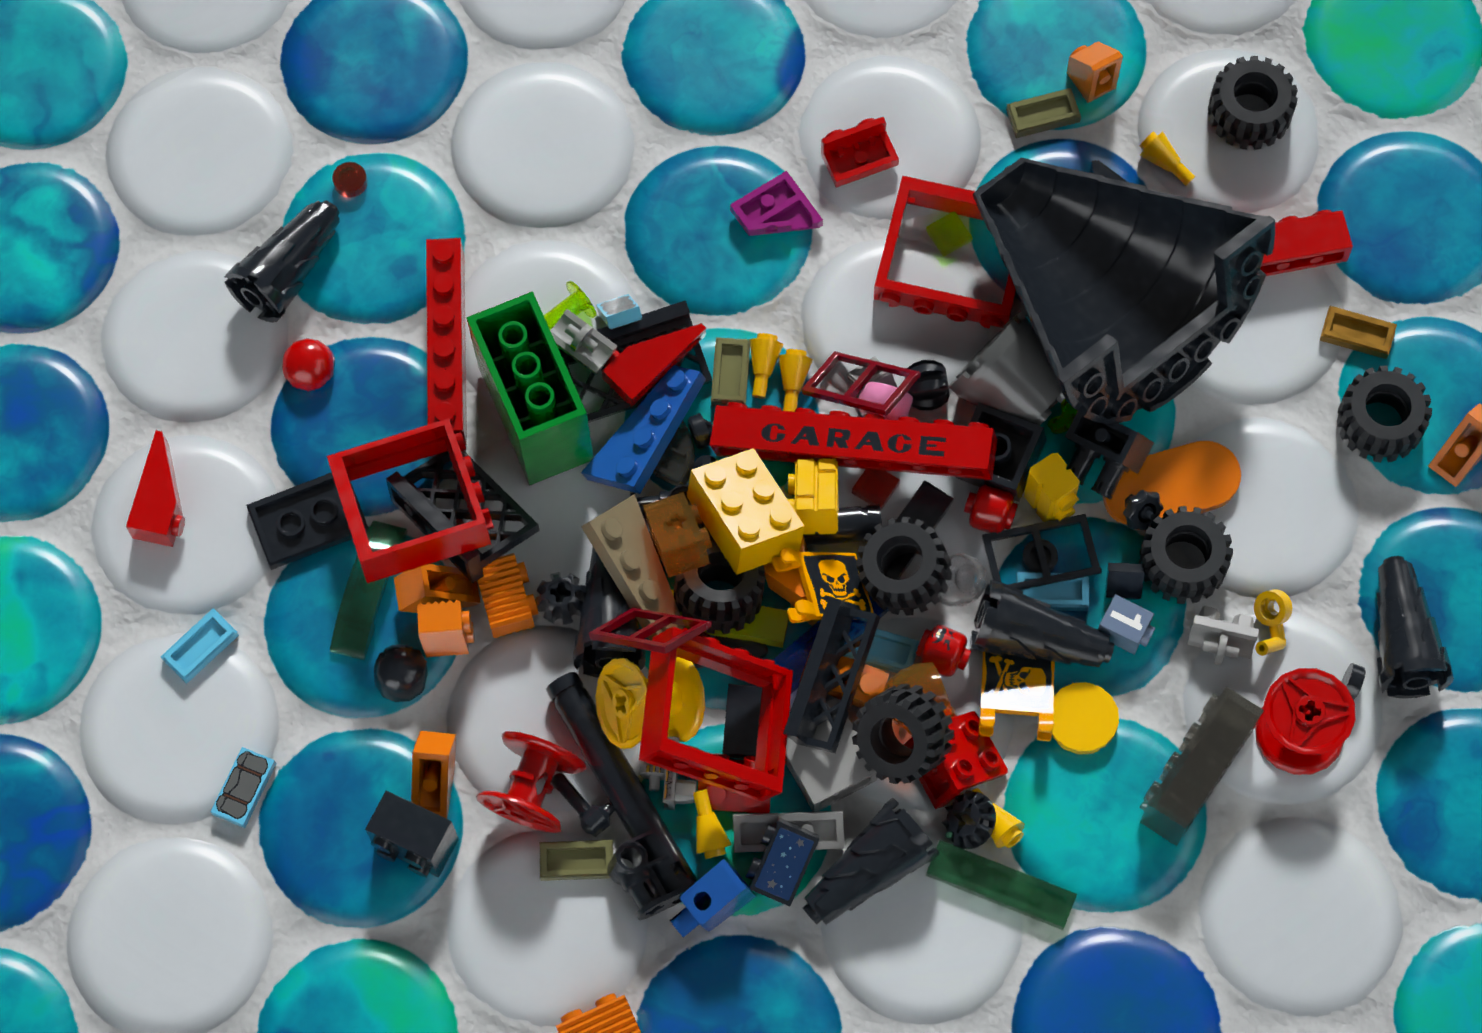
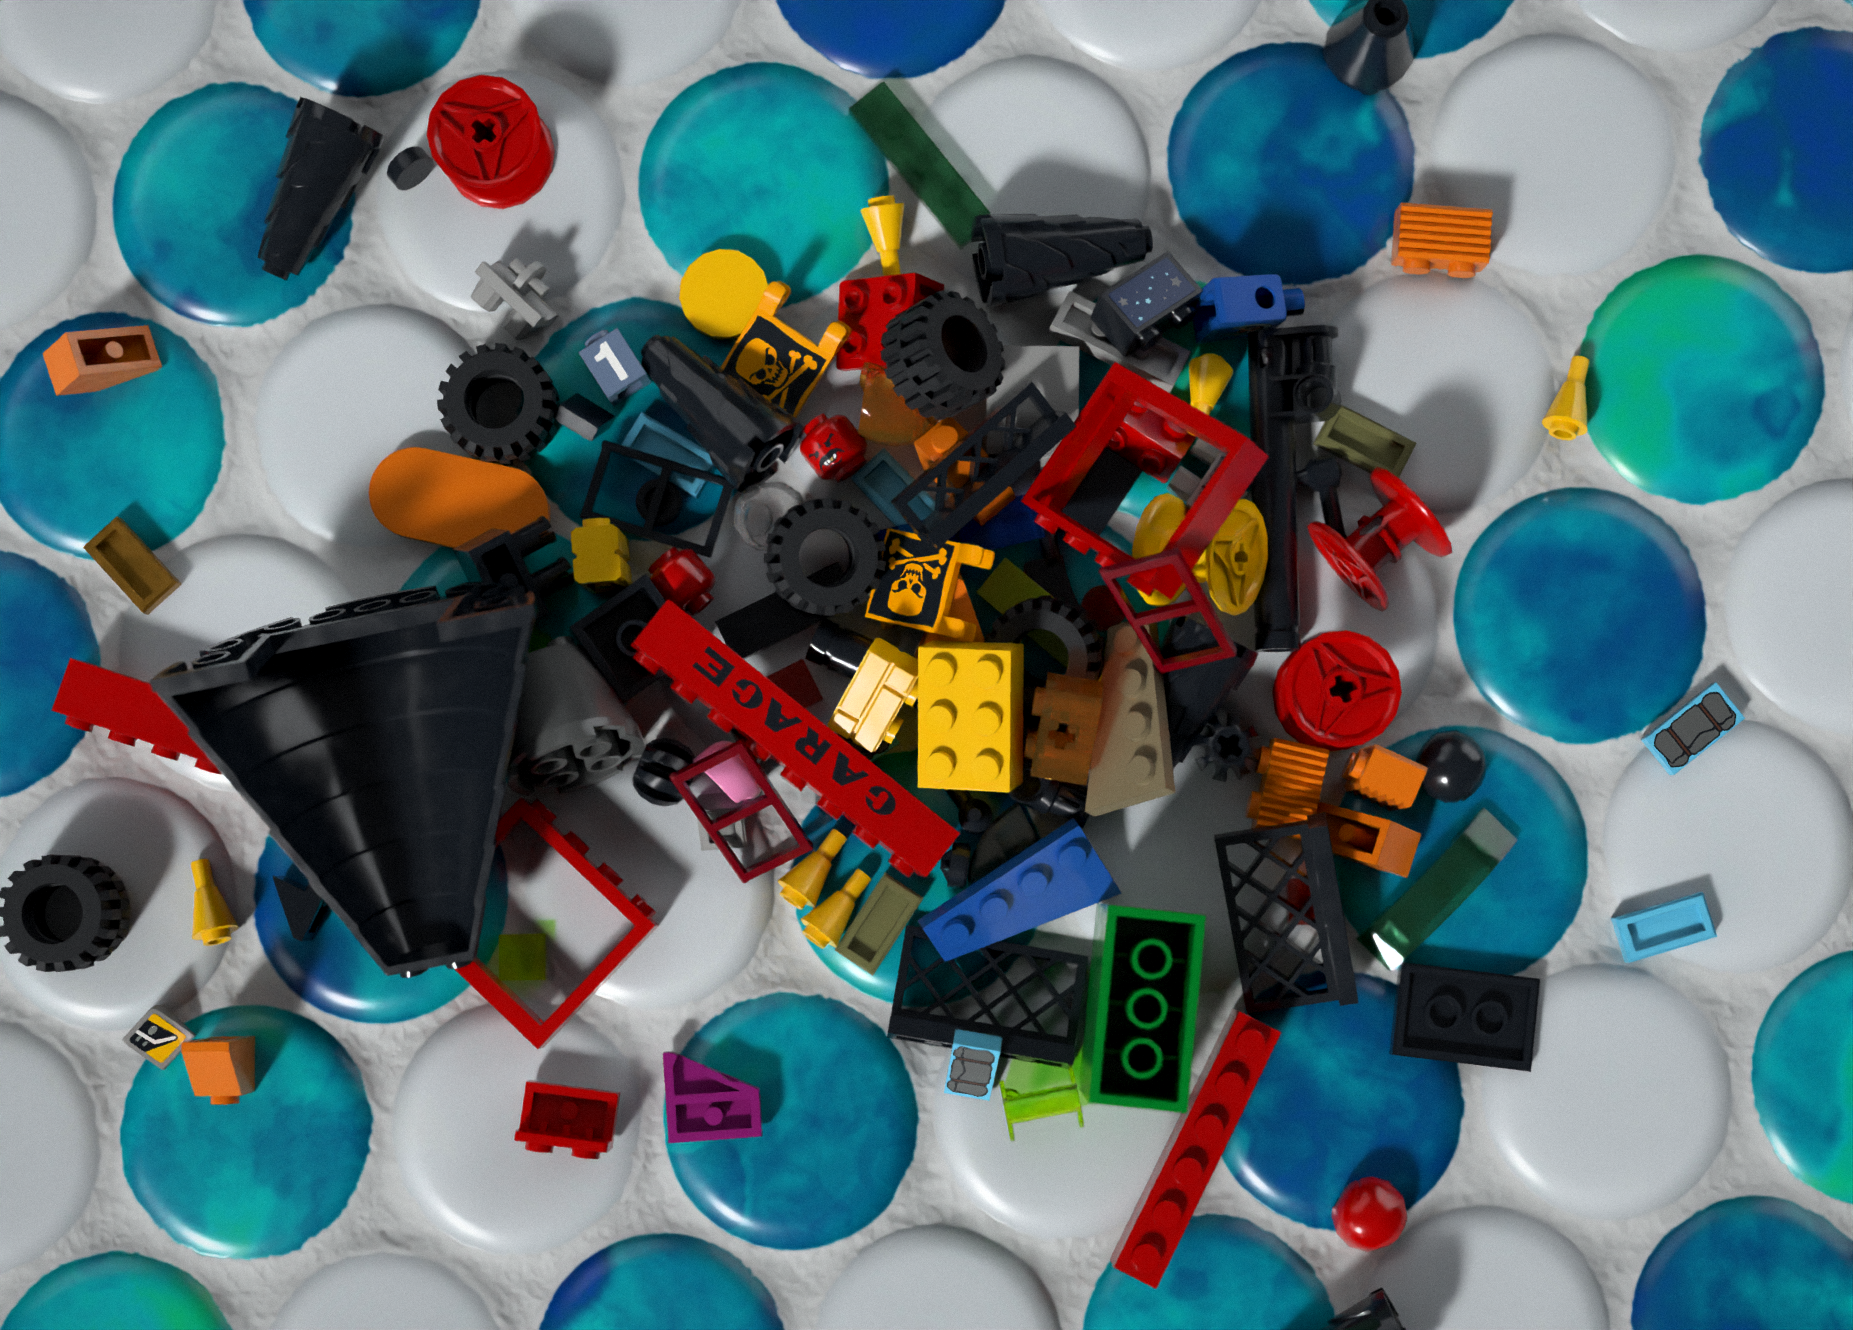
camera: 150 degrees left, 15 degrees up
red slope [126,430,185,547] -> none
red window [327,418,494,583] -> none
black brick [365,791,459,878] -> none
orange slope [411,731,456,819] -> none
light grey hips [550,309,617,375] -> none
red slope [602,323,706,407] -> none
black gear [942,790,996,850] -> none
olive tile [1006,88,1081,138] -> none
black piece [1123,490,1164,531] -> none
clear smoke brick [1140,686,1264,846] -> none
yellow plate [1254,589,1293,656] -> none
black tyre [1337,366,1432,463] -> none
none -> slope [122,1004,196,1070]
none -> red piece [1272,630,1402,752]
none -> yellow cone [1542,356,1590,440]

